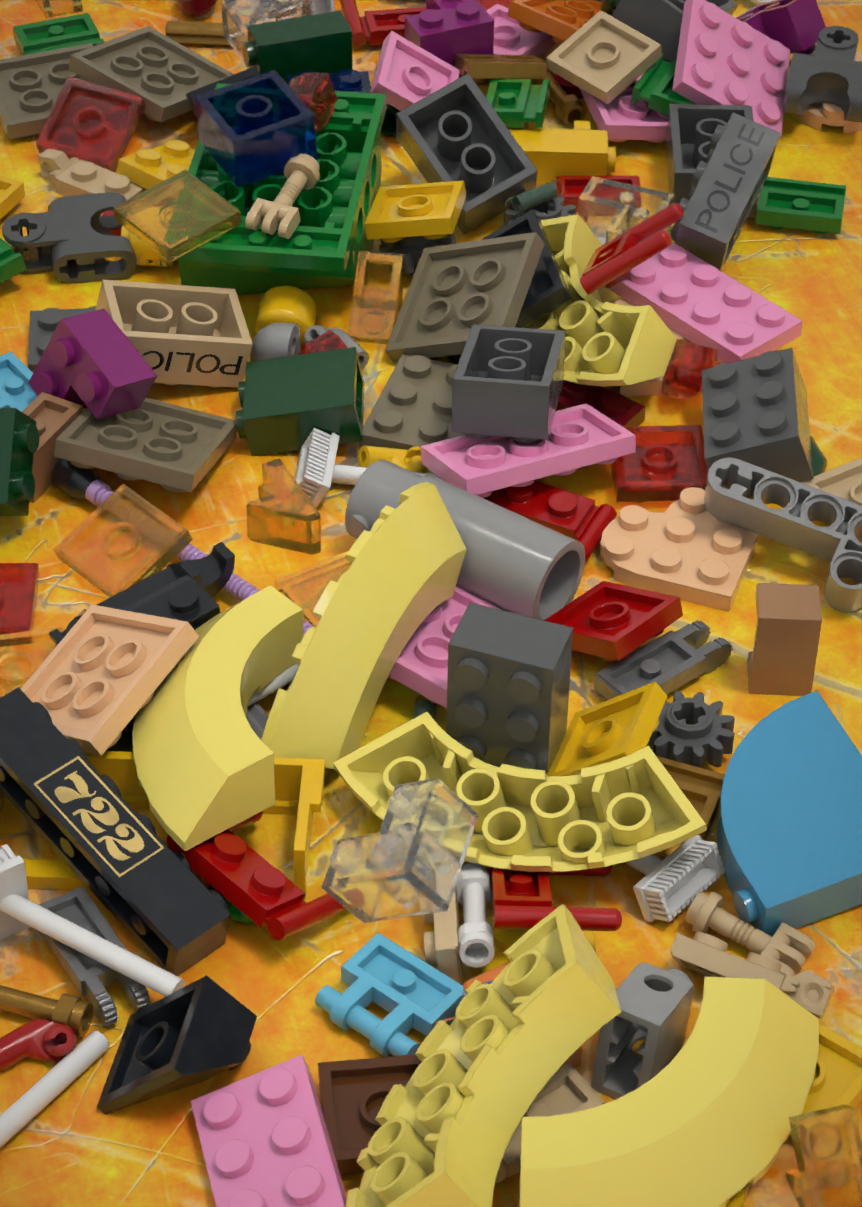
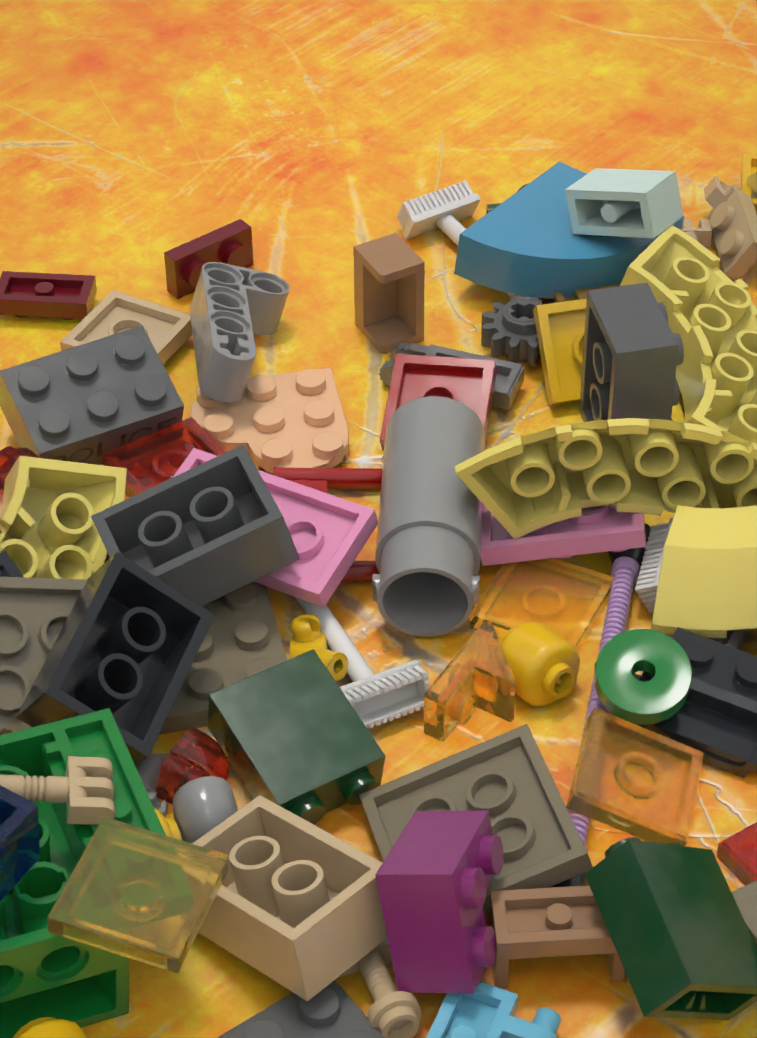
camera: 120 degrees left, 0 degrees up
none -> black brick [16,552,215,767]
none -> yellow head [494,621,580,707]
none -> light aqua brick [565,168,683,238]
none -> green piece [595,629,692,724]

